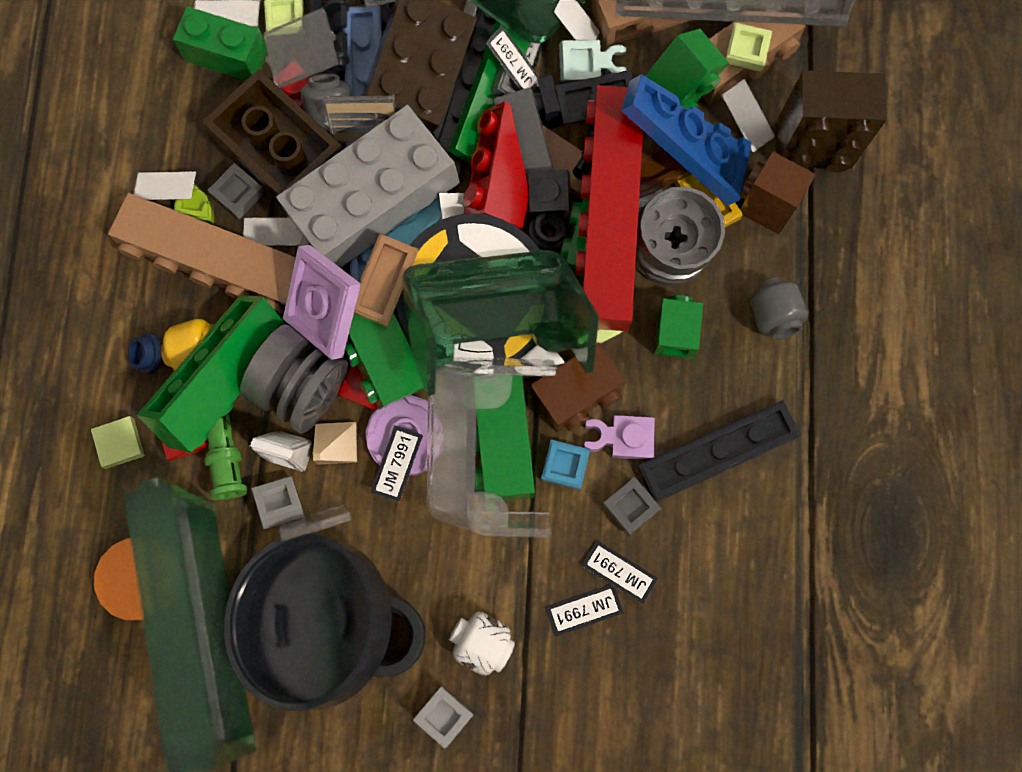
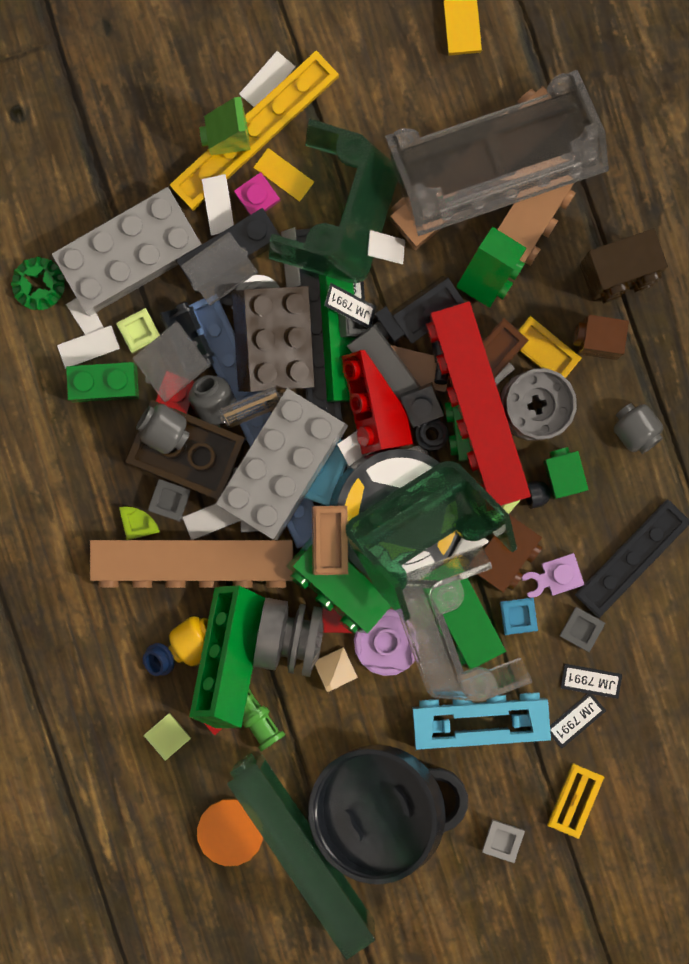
camera: 15 degrees left, 10 degrees up
white sticker [134,172,196,200] -> none
white slope [251,431,314,472] -> none
light grey plate [251,476,304,530] -> none
clear piece [280,505,351,541] -> none
lavender tile [283,245,361,360] -> none
sticker [371,426,423,502] -> none
white head [449,612,515,676] -> none
light aqua plate [559,40,626,82] -> none
blue wing [621,74,752,206] -> none
white sticker [722,79,775,152] -> none
yellowish green tile [725,22,772,72] -> none
none -> dark grey head [136,404,189,454]
none -> medium azure brick [412,692,551,750]
none -> black hinge [525,481,551,509]
none -> yellow tile [547,763,604,839]

